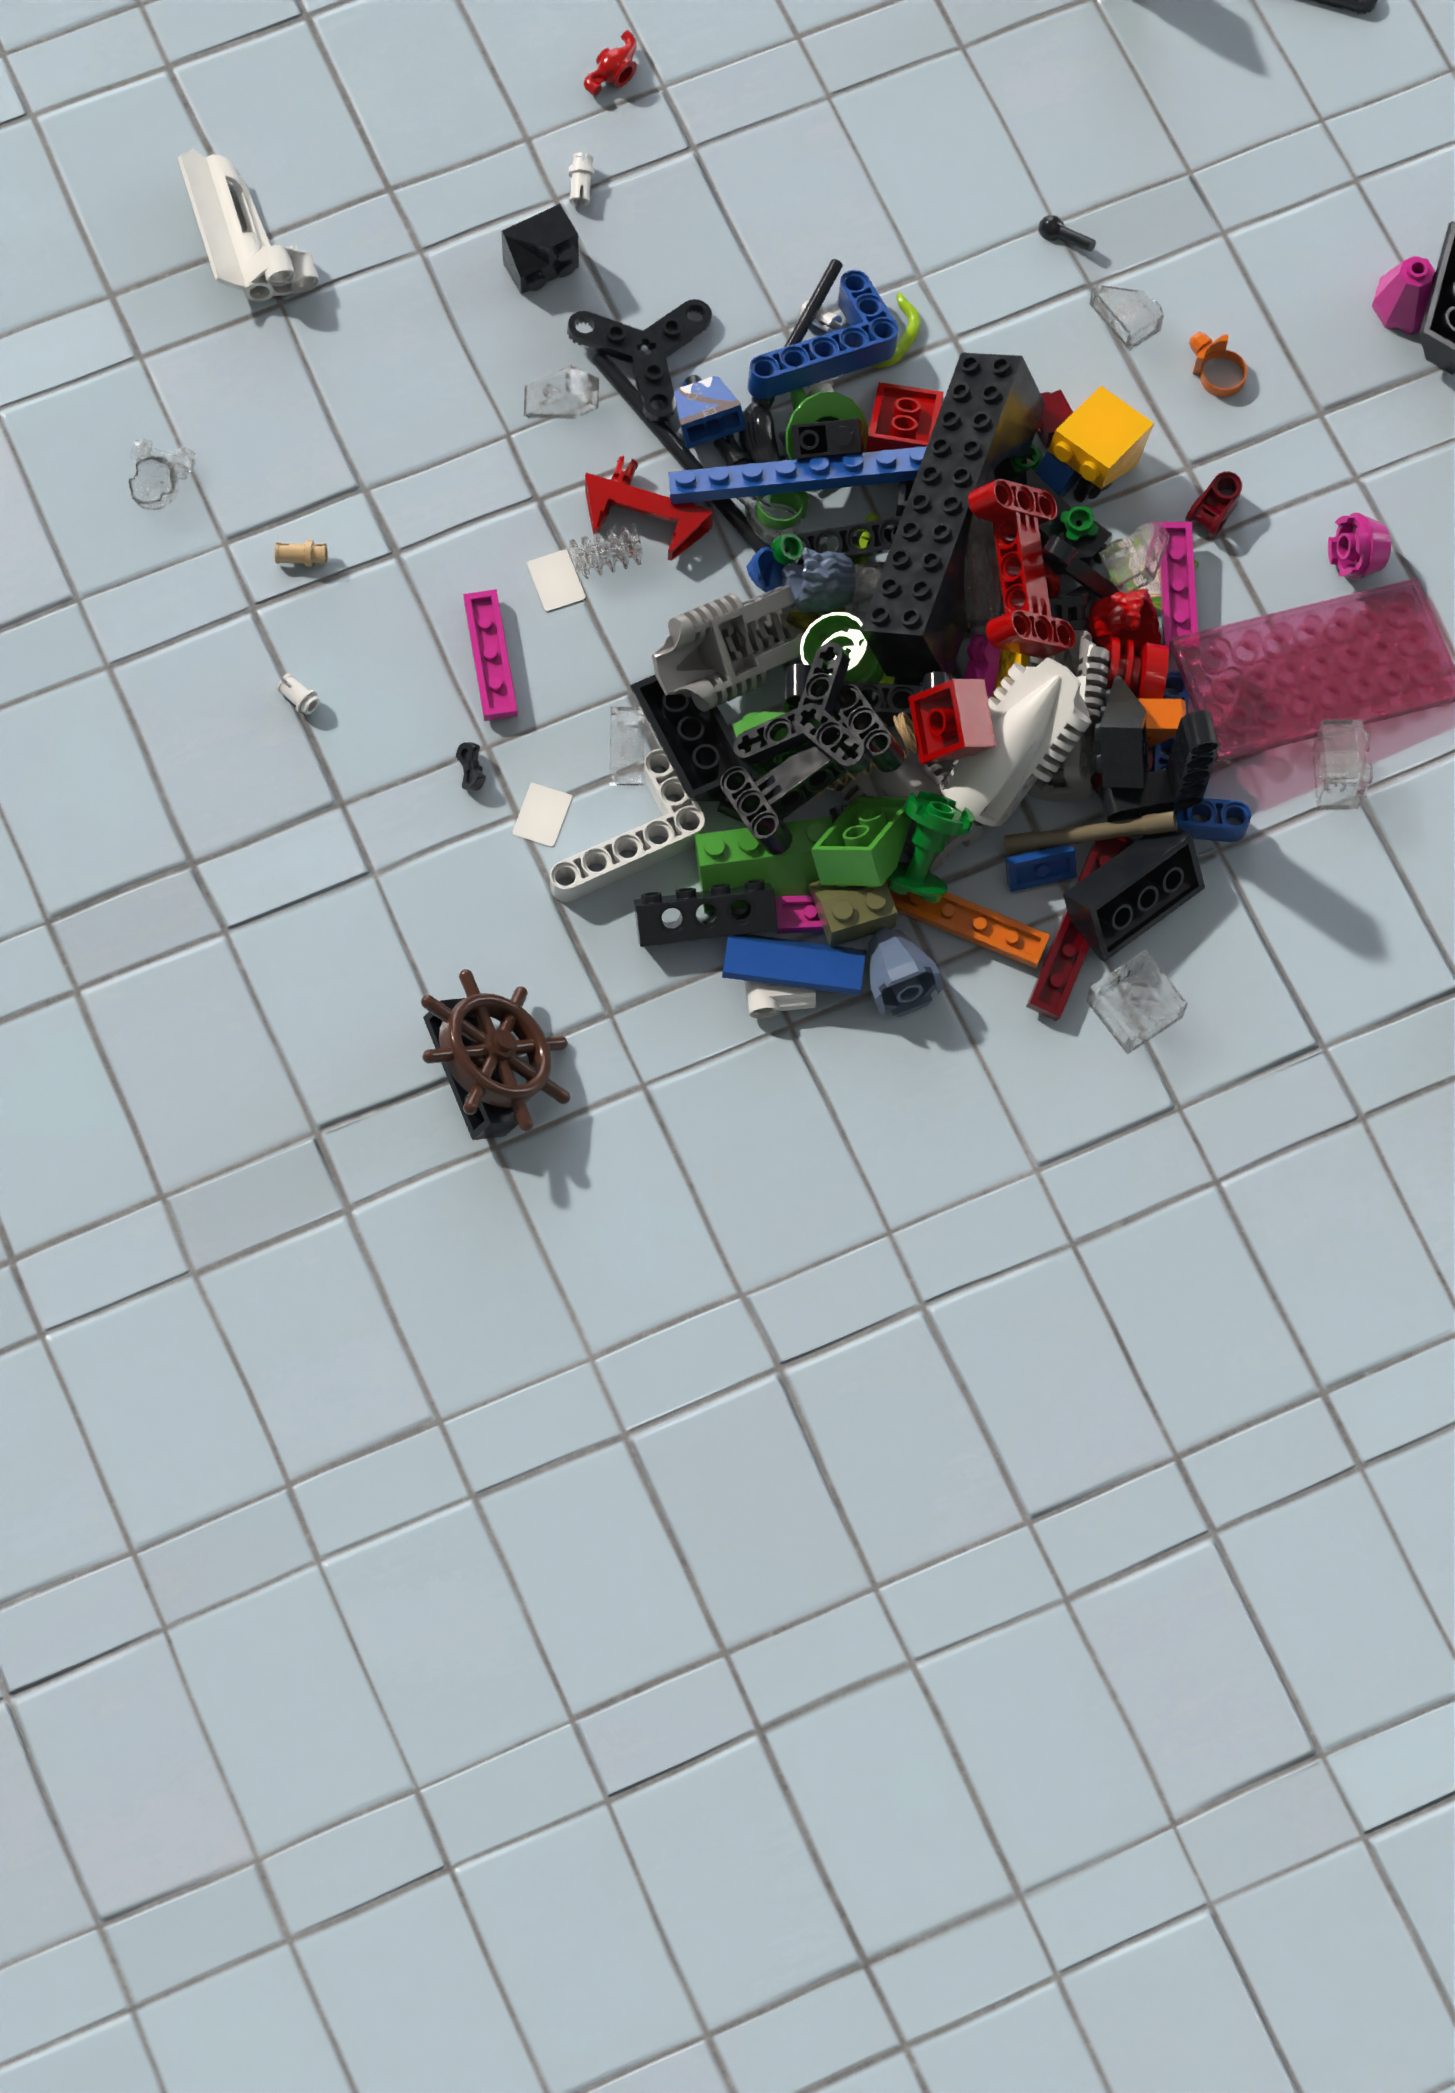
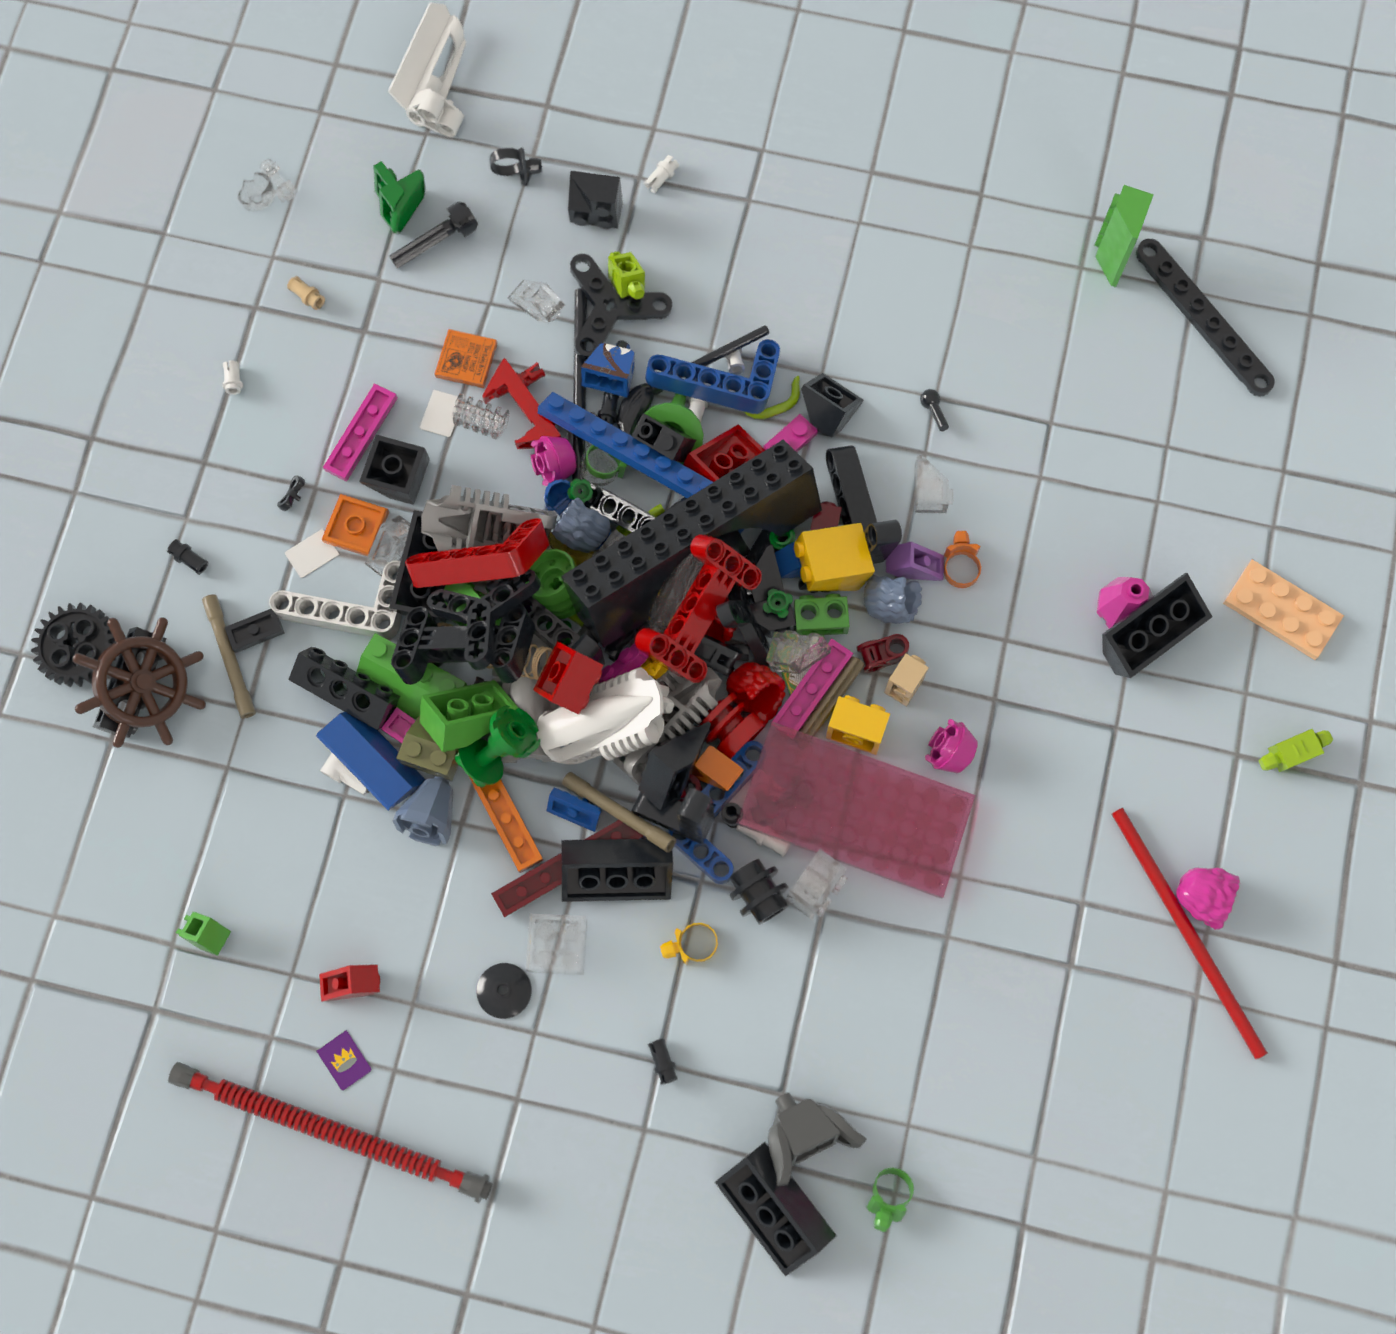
camera: 45 degrees right, 5 degrees up
red piece [583,30,637,97] -> none
none -> black gear [31,602,116,687]
none -> black pin [167,539,209,575]
none -> red hose [168,1062,493,1203]
none -> bright green brick [176,911,231,956]
none -> dark tan piece [202,594,256,719]
none -> black plate [224,609,285,653]
none -> dark purple sticker [316,1030,371,1090]
none -> red slope [319,964,380,1002]
none -> orange tile [321,494,389,558]
none -> black slope [359,435,430,505]
none -> green piece [373,161,426,234]
none -> black piece [389,202,478,268]
none -> red beam [405,518,550,588]
none -> orange tile [435,329,498,388]
none -> black dish [477,963,532,1019]
none -> black piece [489,147,542,186]
none -> dark pink cone [530,436,576,486]
none -> lime piece [608,251,645,299]
none -> black pin [648,1038,678,1085]
none -> yellow piece [660,923,718,965]
none -> black piece [730,859,789,925]
none -> white pin [736,815,792,856]
none -> dark pink plate [763,414,818,452]
none -> bright green brick [794,594,850,637]
none -> dark tan axle [794,657,864,748]
none -> black slope [801,373,864,438]
none -> black beam [825,445,902,564]
none -> yellow brick [826,695,890,755]
none -> sand blue hair [864,575,922,624]
none -> tan brick [884,654,929,707]
none -> medium lavender slope [886,542,944,581]

